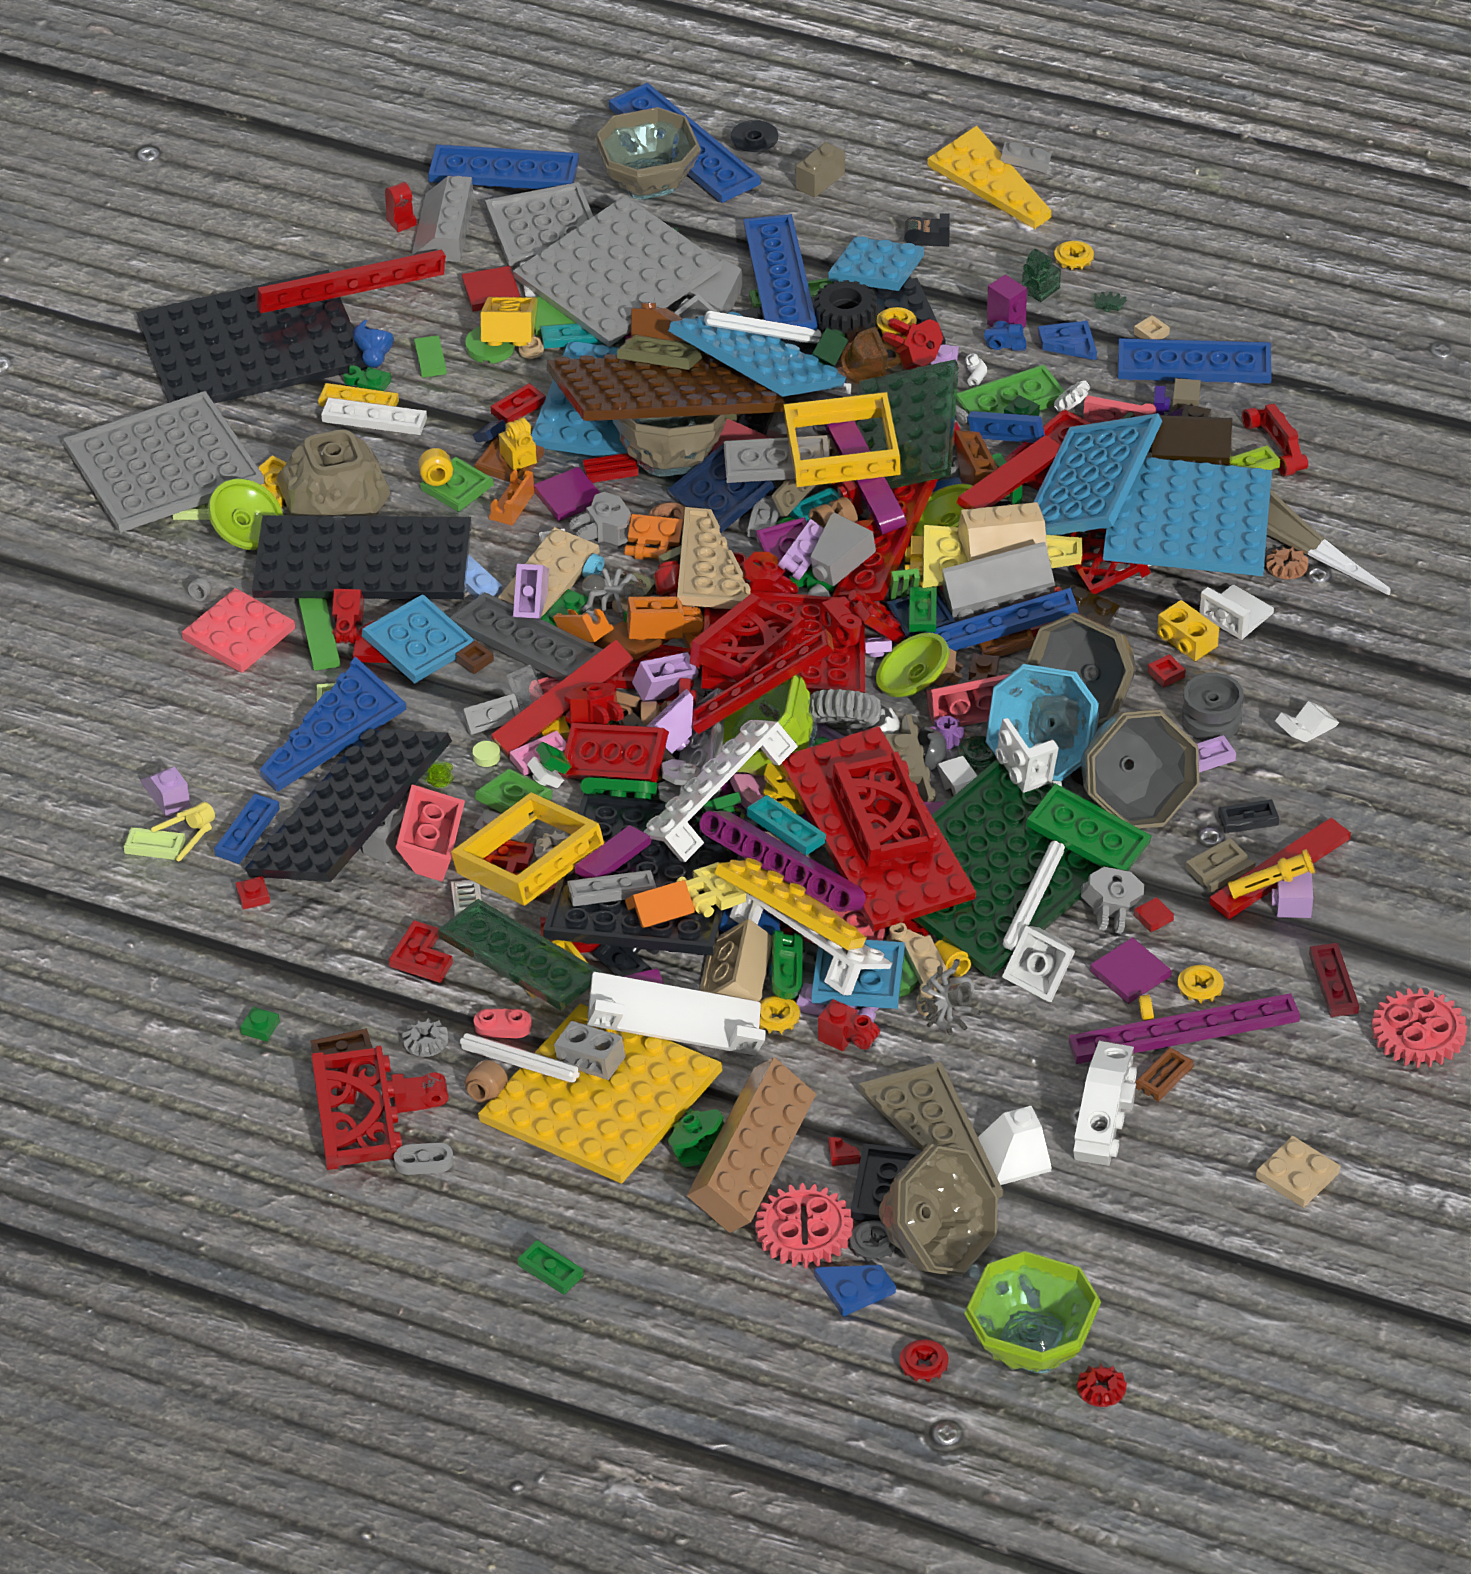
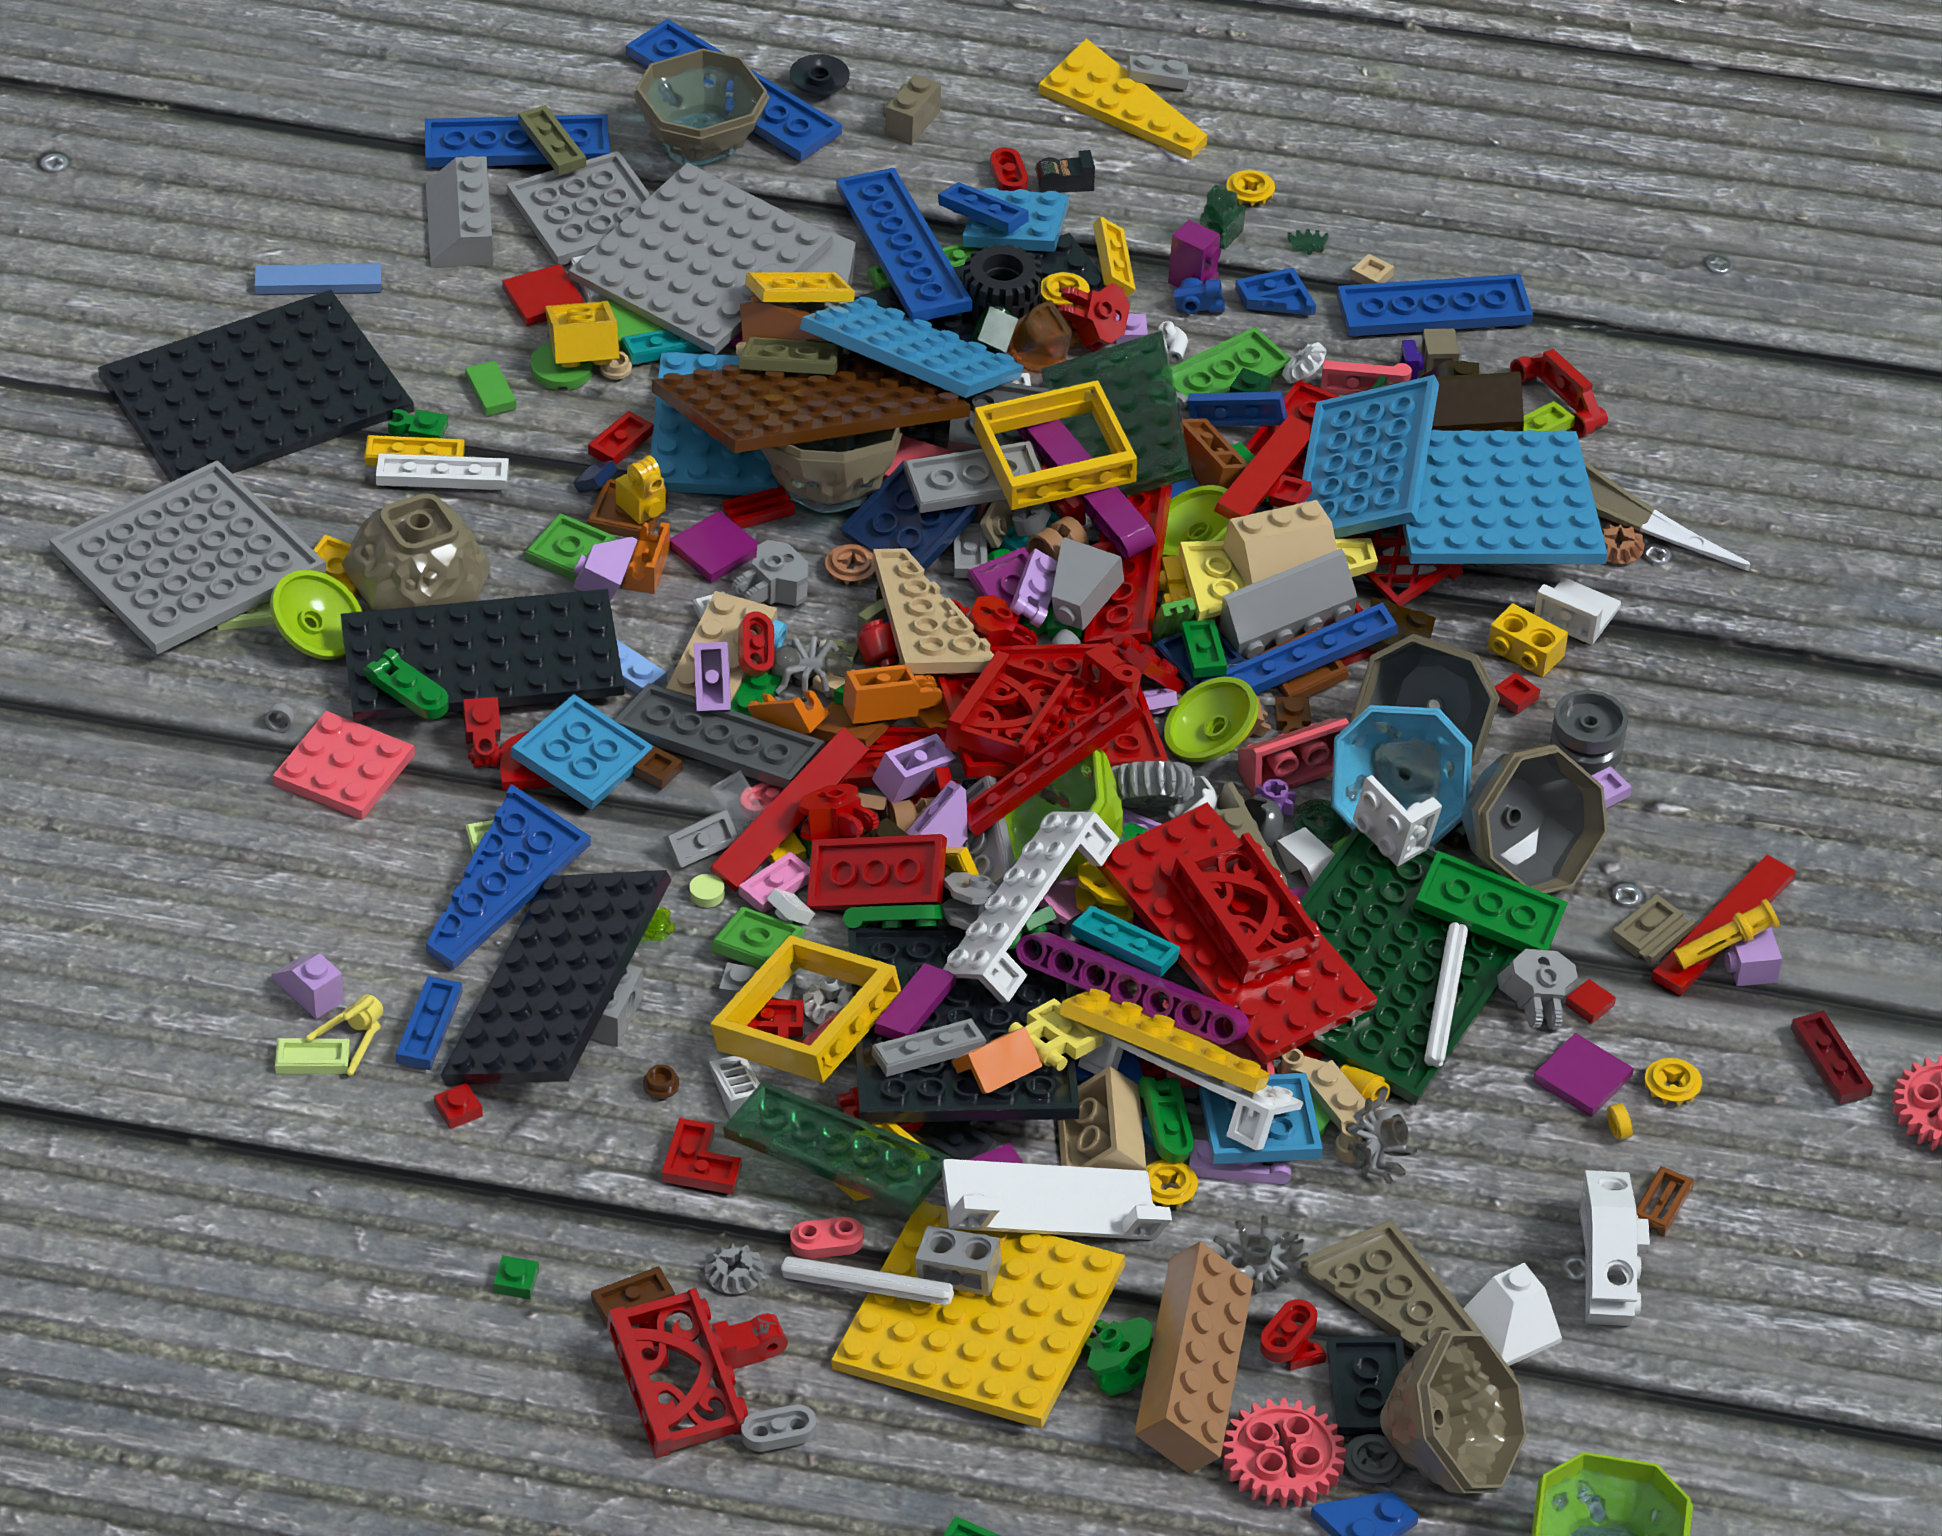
camera: 15 degrees left, 0 degrees up
red plate [257,249,446,313] -> none
bright green tile [298,598,340,671] -> none
blue piece [353,320,394,368] -> none
red leg [385,182,417,233] -> none
coral slope [396,785,465,882] -> none
yellow head [418,448,453,486] -> none
medium nougat head [465,1060,508,1104] -> none
green plate [536,741,571,775] -> none
orange plate [625,514,684,562] -> none
white axle [704,311,822,344] -> none
red brick [818,999,880,1052] -> none
white slope [1002,926,1075,1002] -> none
magenta plate [1068,993,1300,1064] -> none
black tile [1218,799,1279,834] -> none
tan plate [1256,1136,1340,1208] -> none
white slope [1275,701,1339,742] -> none
none -> medium blue tile [255,263,382,294]
none -> green plate [363,648,449,719]
none -> olive plate [518,105,586,175]
none -> lavender slope [573,537,637,601]
none -> reddish brown plate [643,1065,679,1099]
none -> red plate [738,611,774,677]
none -> yellow tile [745,272,855,302]
none -> blue plate [938,182,1029,234]
none -> yellow tile [945,847,979,875]
none -> red plate [990,147,1028,191]
none -> dark grey beam [1012,502,1051,536]
none -> yellow plate [1093,216,1136,297]
none -> animal [1213,1215,1309,1293]
none -> red plate [1259,1299,1318,1363]
none -> red plate [1267,474,1312,508]

